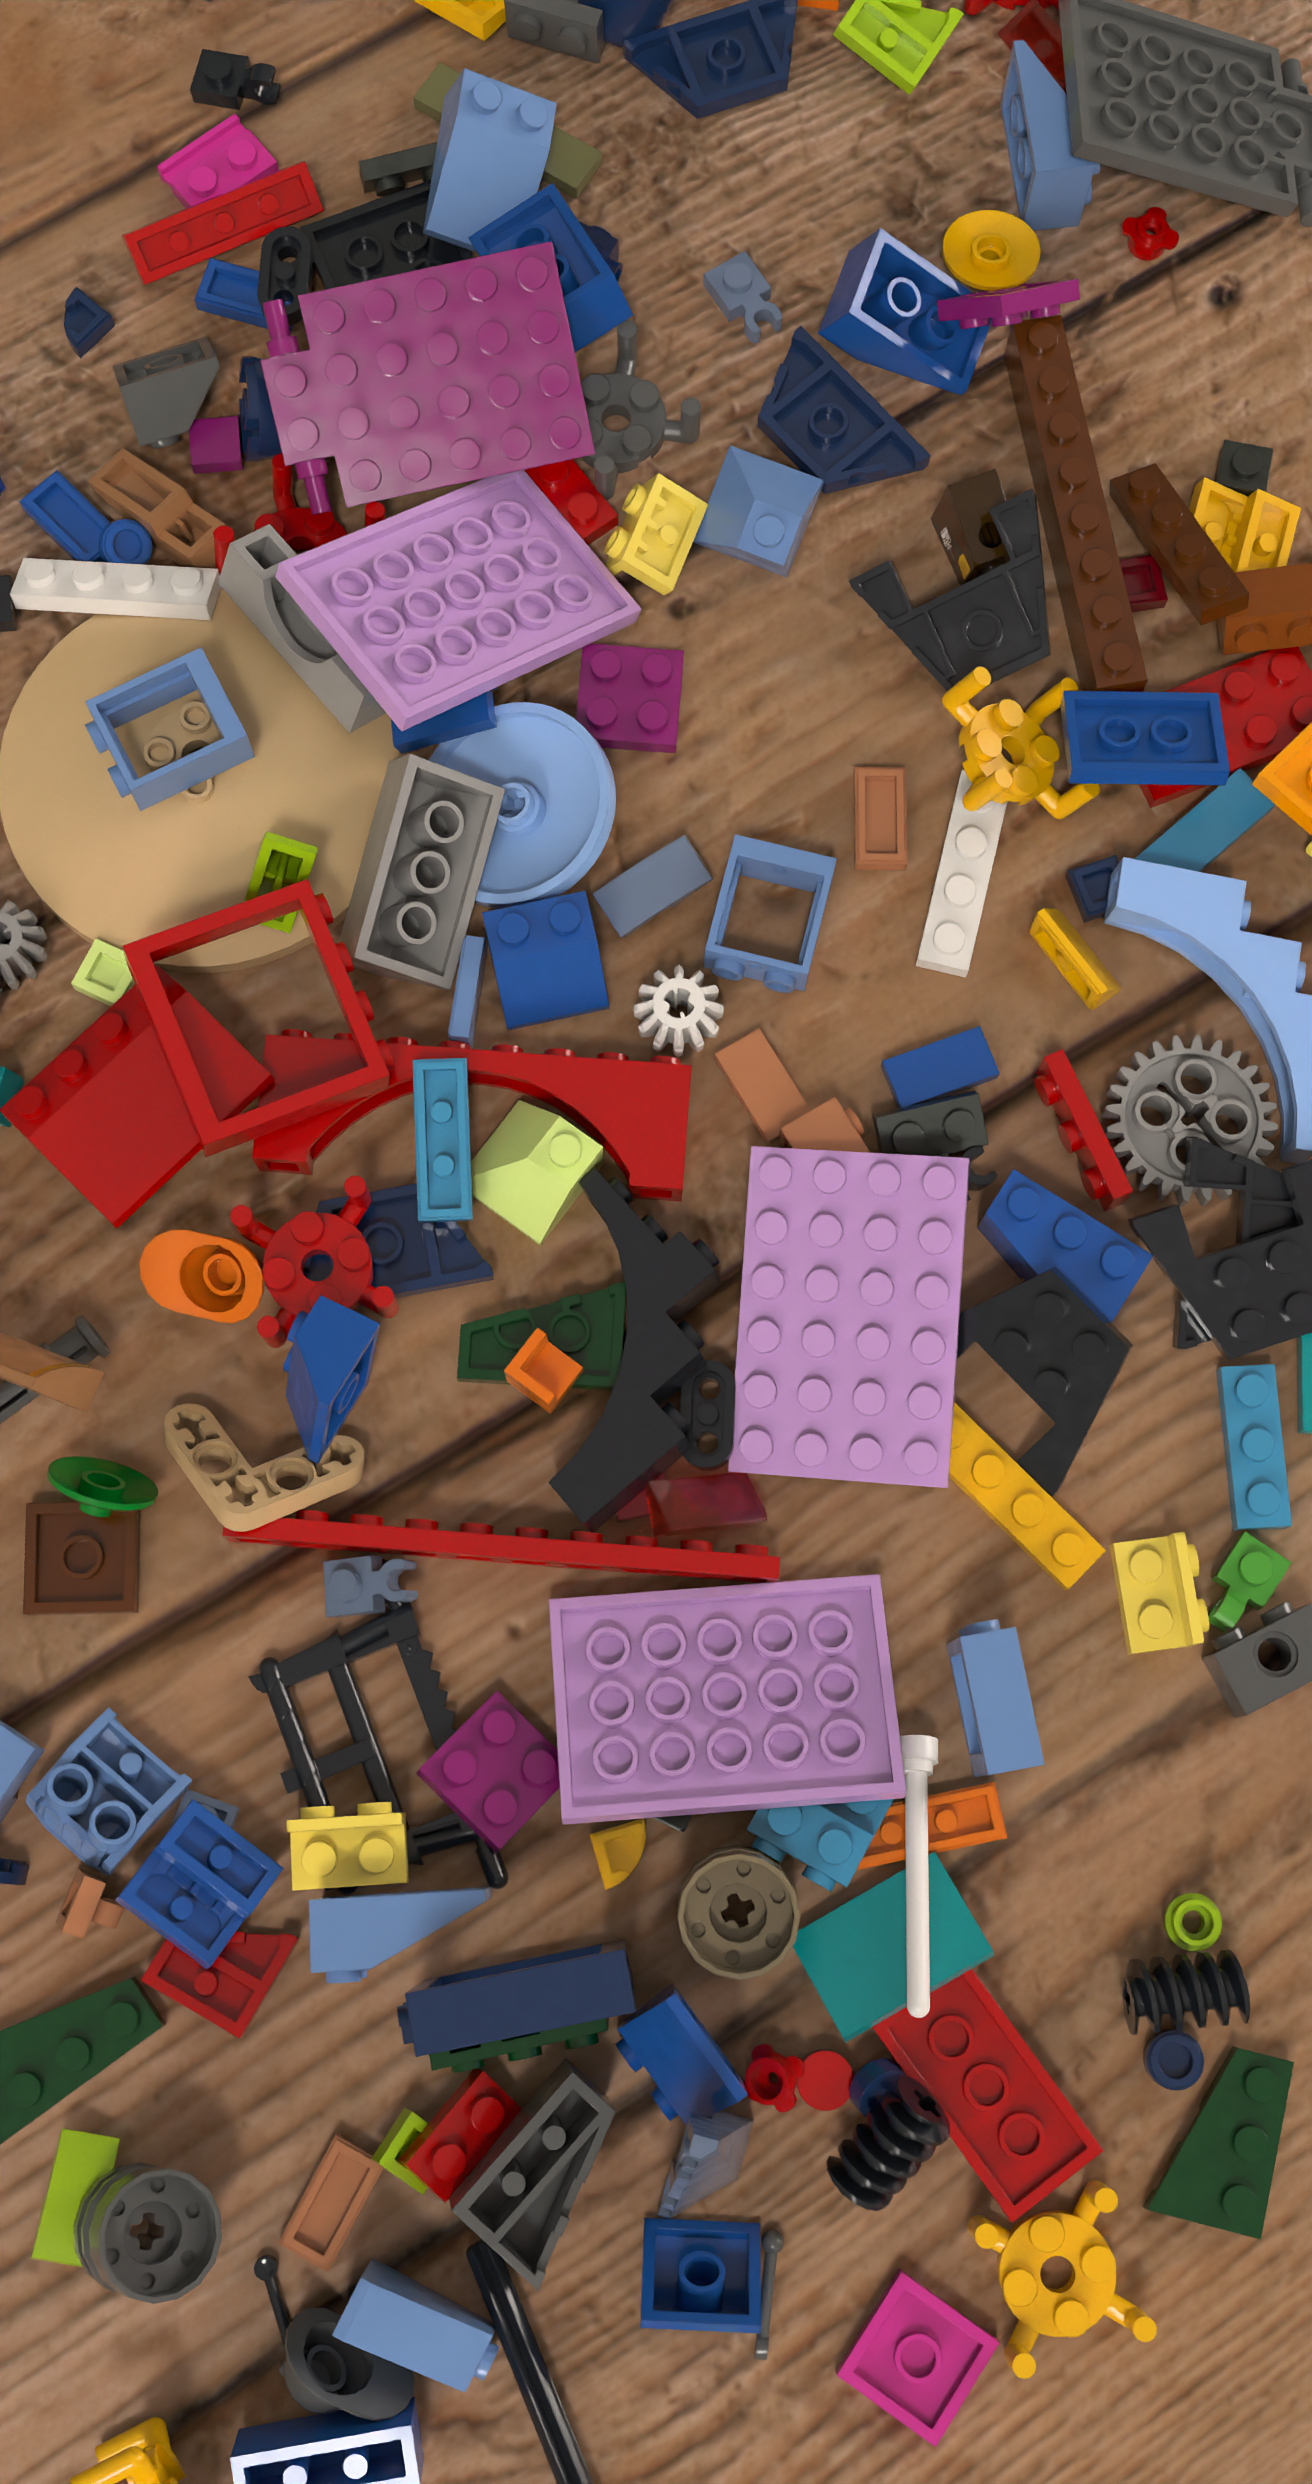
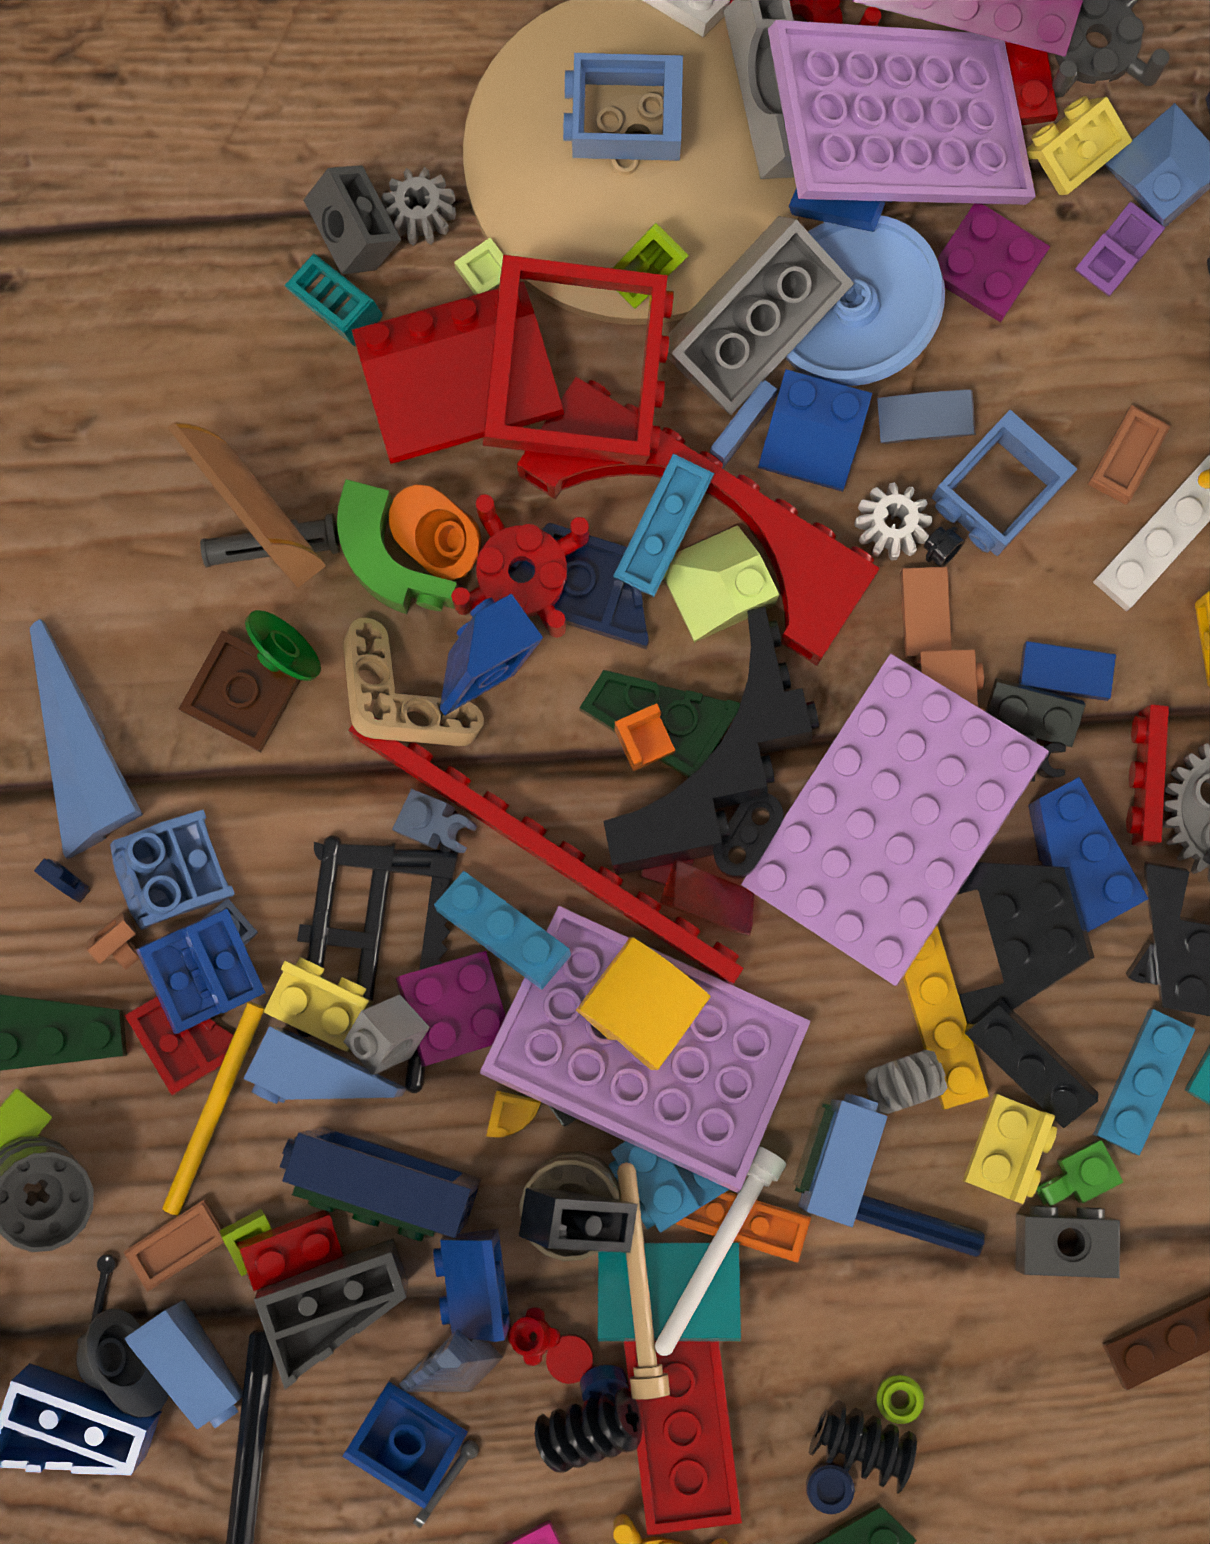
camera: 30 degrees right, 5 degrees up
none -> yellow axle [162,1001,265,1215]
none -> bright green arch [337,479,458,614]
none -> light grey brick [343,995,430,1075]
none -> dark azure plate [434,871,571,990]
none -> black slope [519,1188,638,1253]
none -> yellow slope [576,937,711,1070]
none -> tan piece [617,1162,670,1399]
none -> clear green piece [793,1103,834,1194]
none -> dark blue axle [855,1195,985,1257]
none -> light grey gear [865,1050,948,1114]
none -> black plate [923,526,965,567]
none -> black plate [965,997,1098,1128]
none -> medium lavender slope [1075,201,1165,297]

